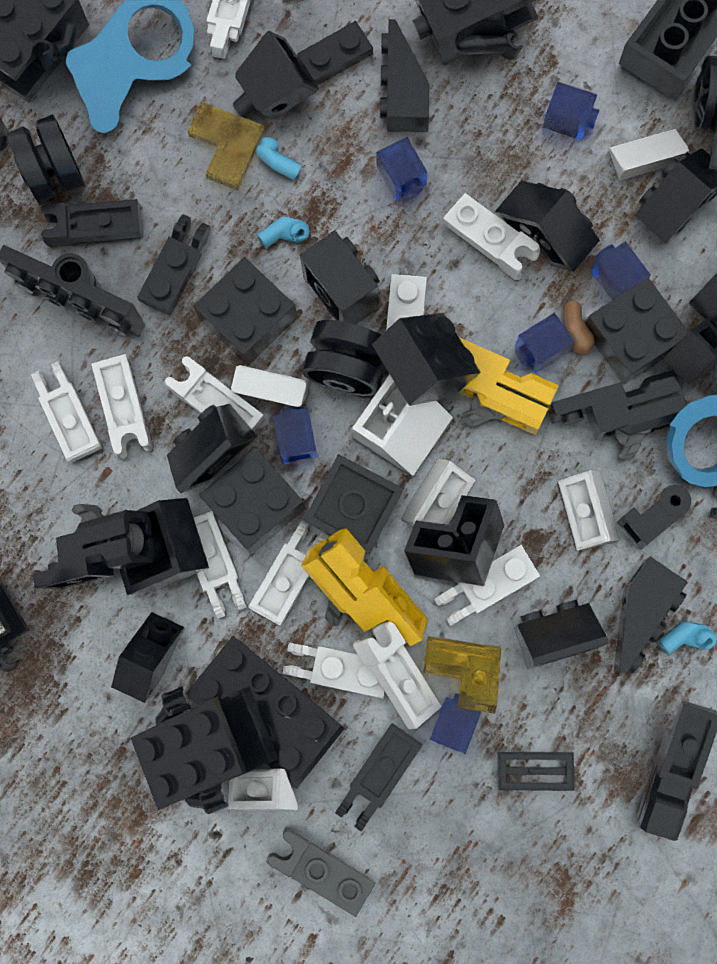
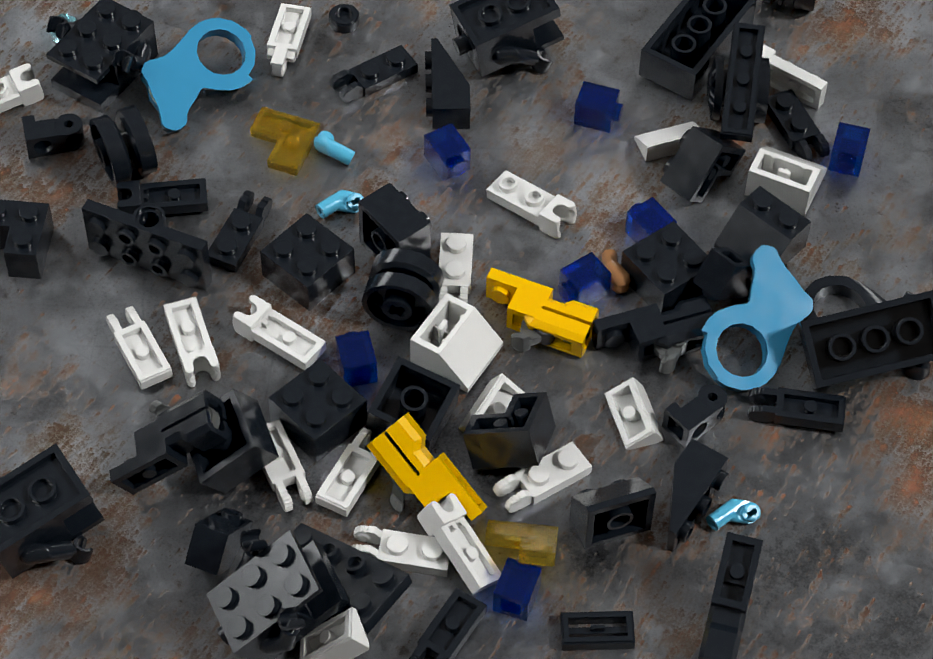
camera: 10 degrees left, 25 degrees down
black slope [167,404,258,493] -> none
white slope [231,365,309,407] -> none
black torso [233,31,319,119] -> none
black brick [372,313,481,406] -> none
black brick [495,180,600,272] -> none

